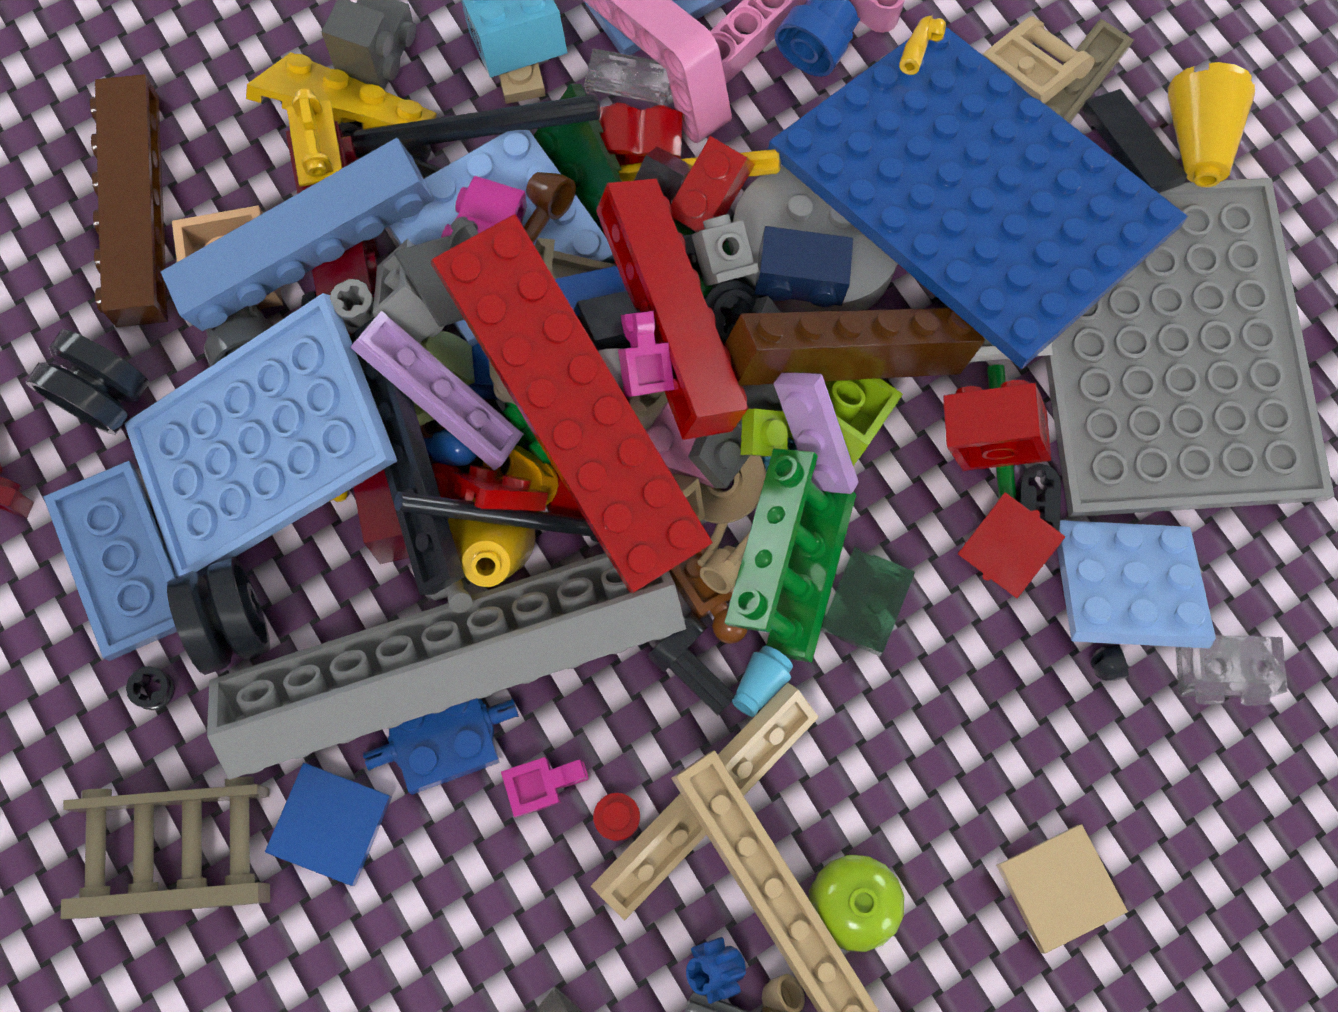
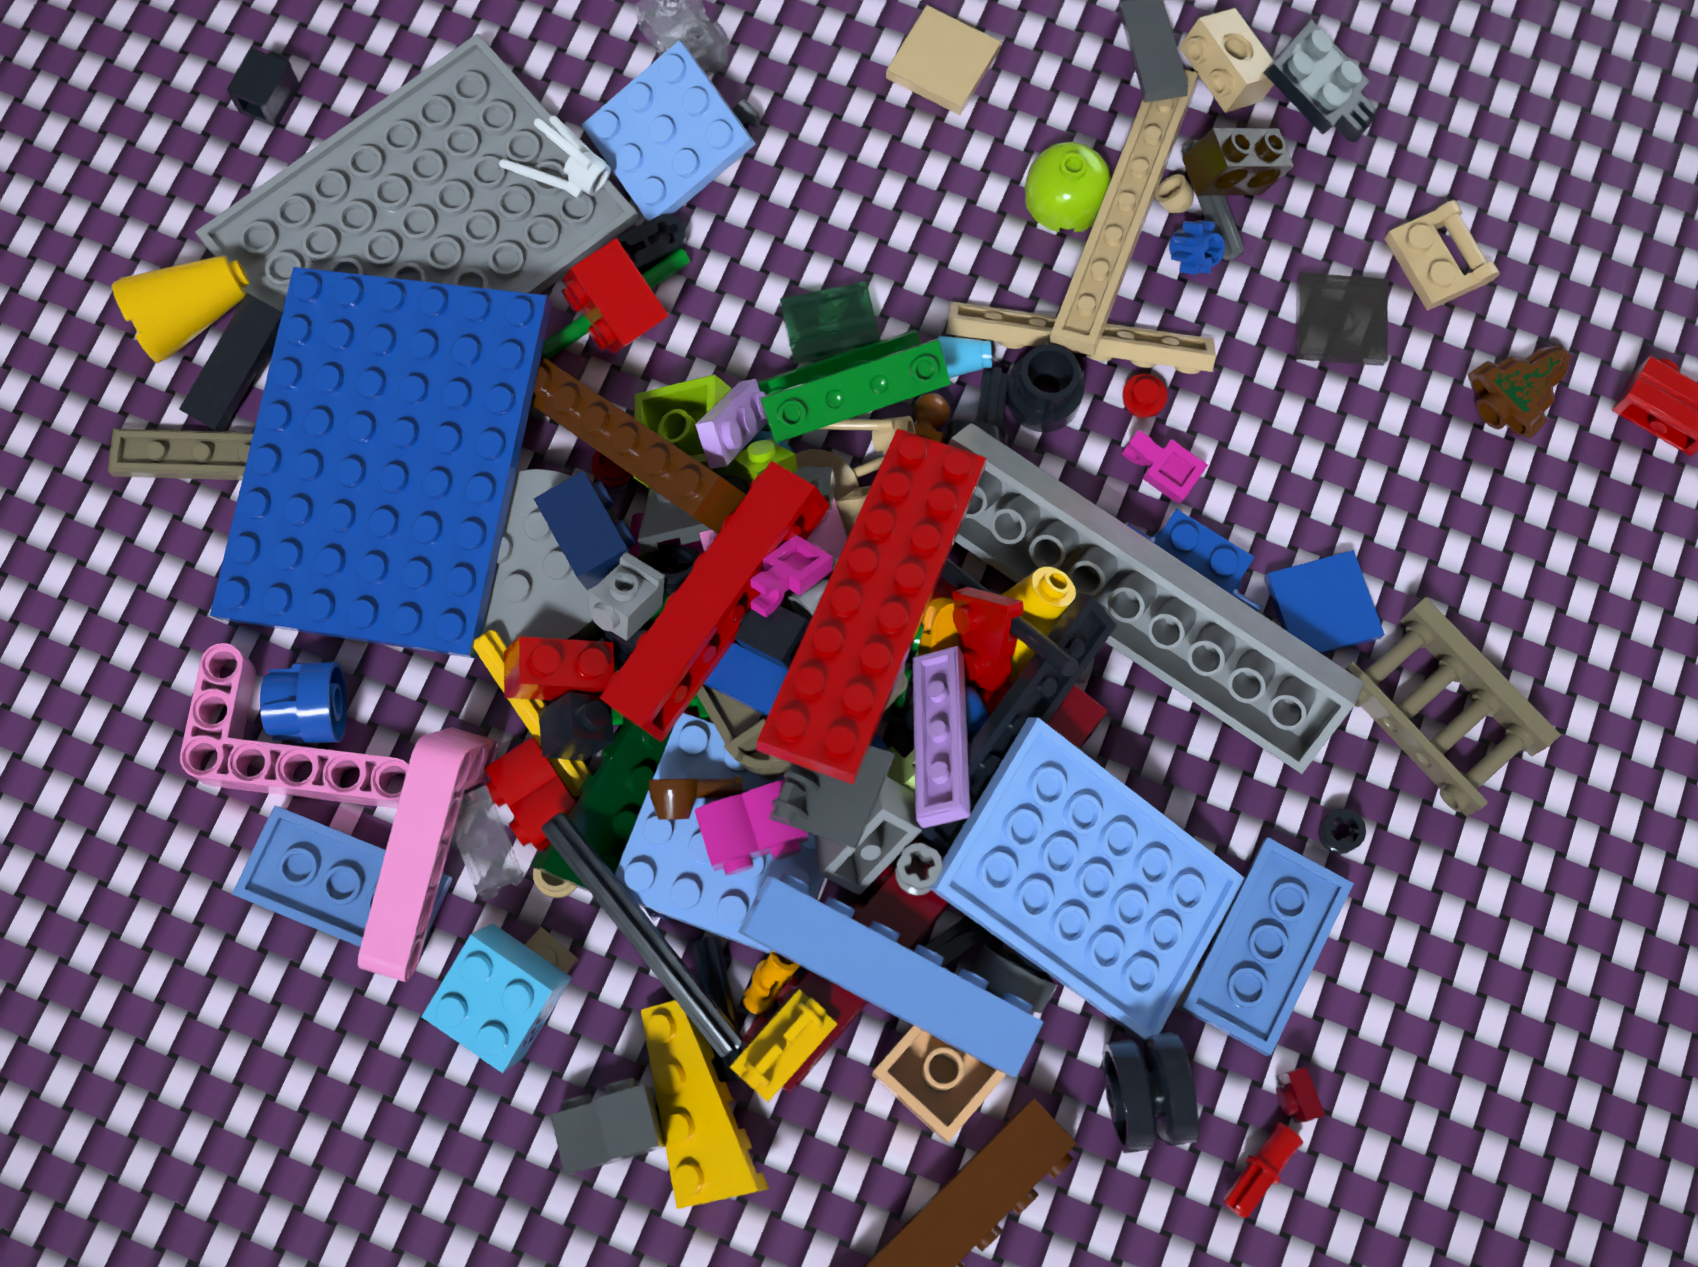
camera: 125 degrees left, 0 degrees up
black wheel [167,556,270,675] -> none
yellow arm [899,15,946,75] -> none
red piece [958,492,1066,598] -> none
tan plate [982,16,1095,104] -> none
none -> white plant [499,115,611,199]
none -> black piece [1006,341,1086,432]

